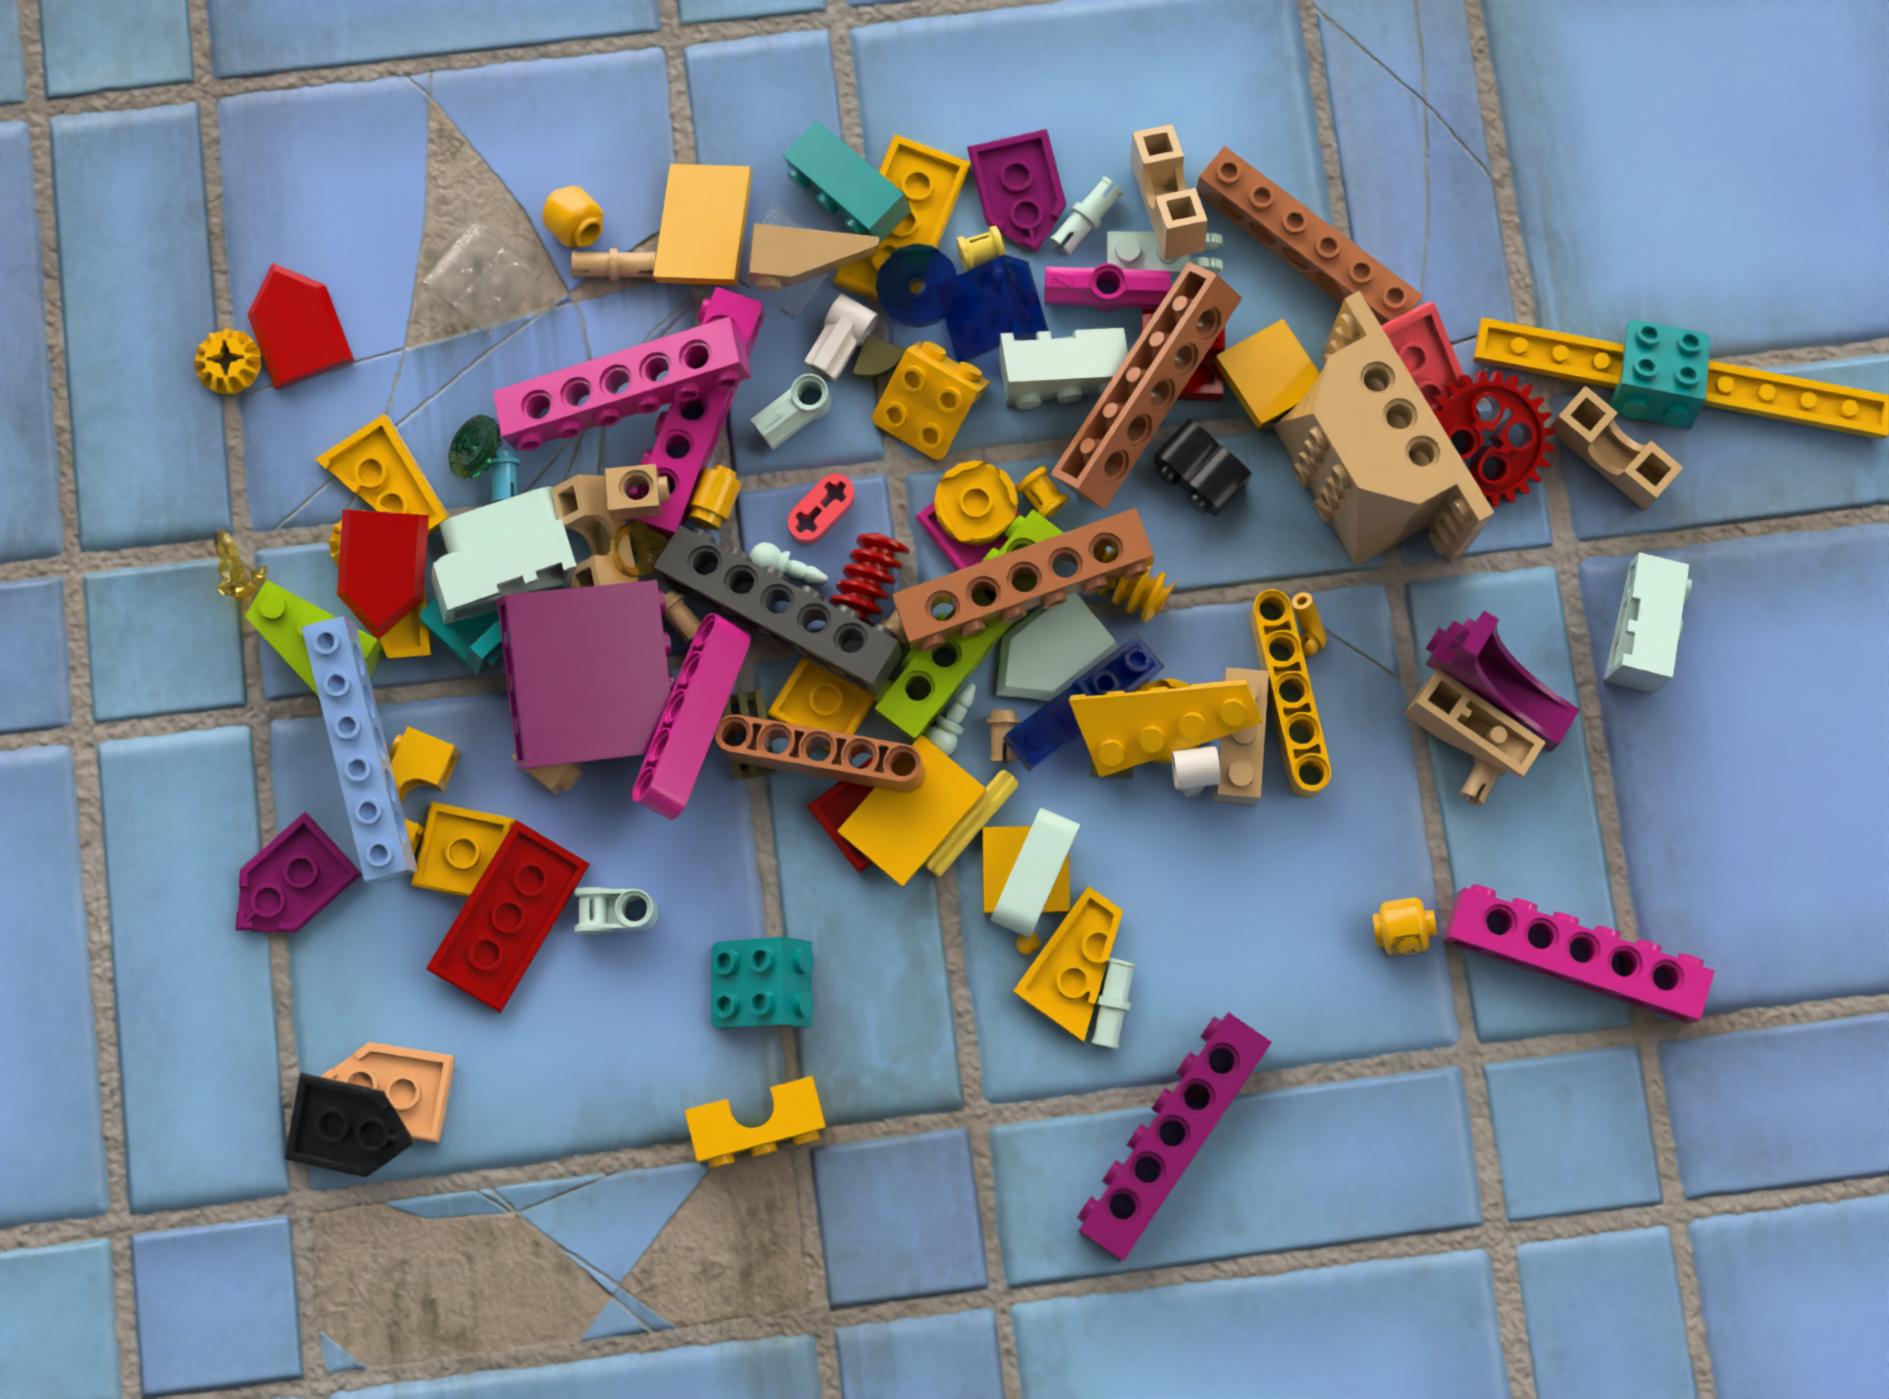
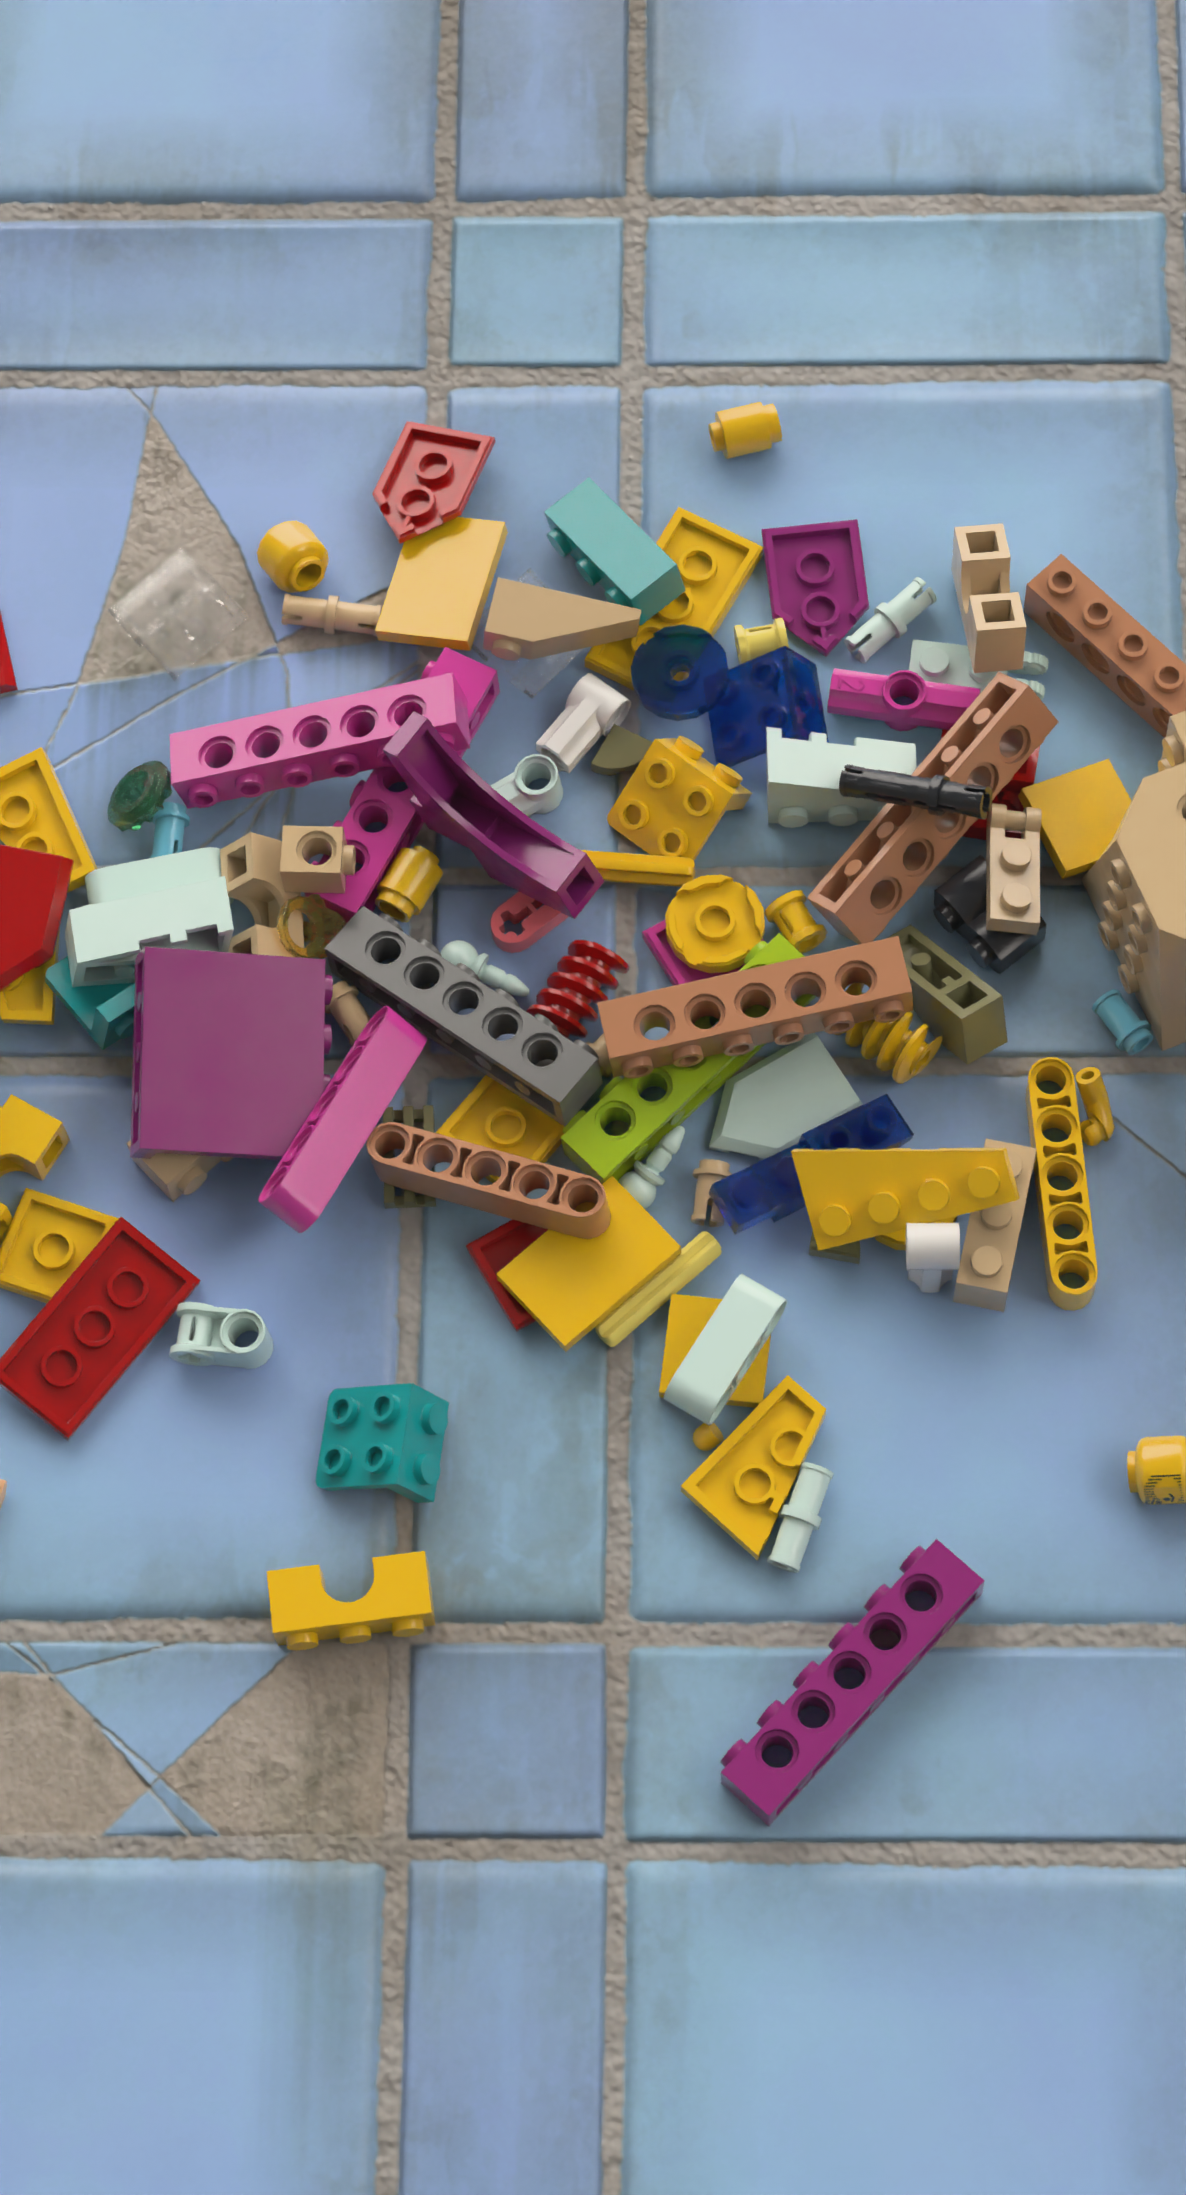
camera: 15 degrees right, 10 degrees down
none -> tile [372,421,496,544]
none -> magenta arch [383,711,604,919]
none -> yellow axle [581,850,695,887]
none -> yellow brick [708,402,782,459]
none -> black pin [839,764,993,819]
none -> olive slope [885,925,1008,1065]
none -> tan plate [986,803,1042,935]
none -> medium azure pin [1092,989,1153,1055]

